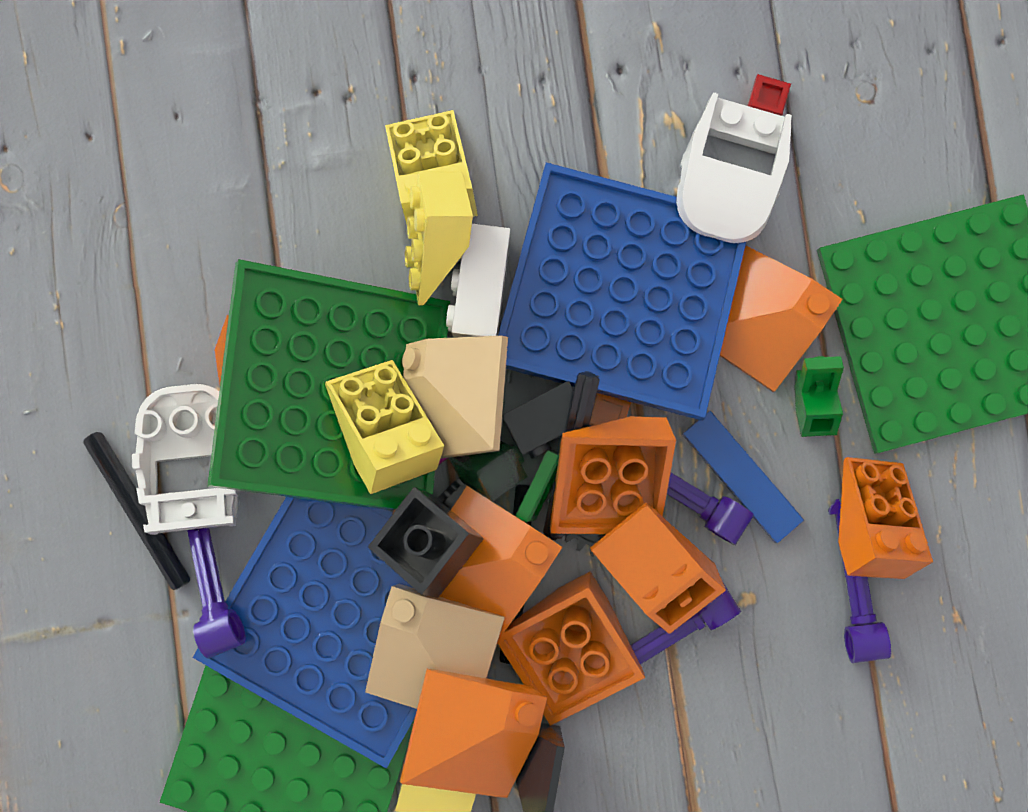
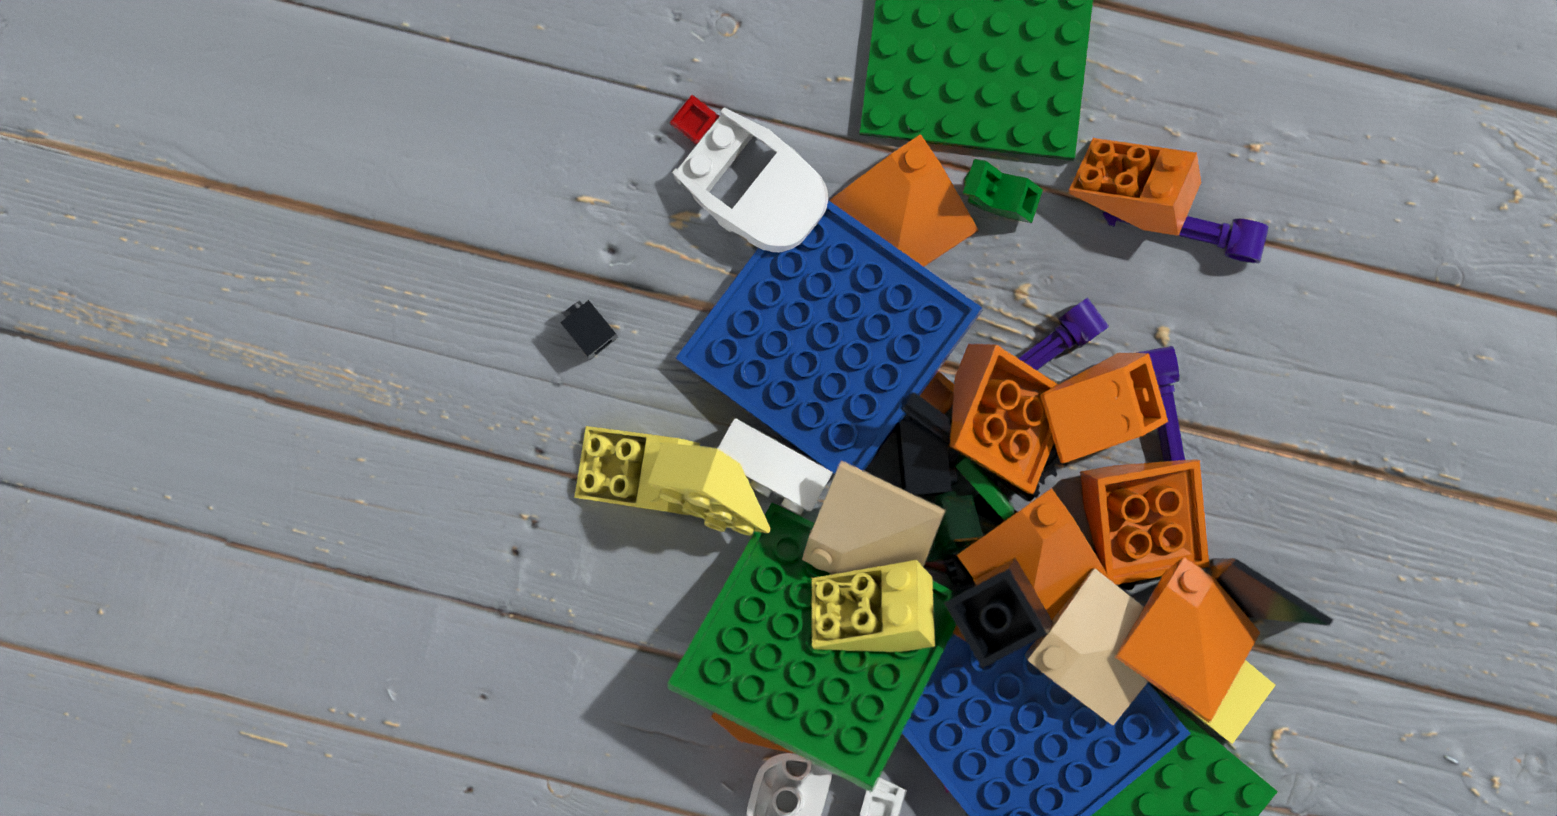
camera: 65 degrees left, 0 degrees up
blue tile [682,411,804,543] -> none
none -> black brick [560,300,619,360]

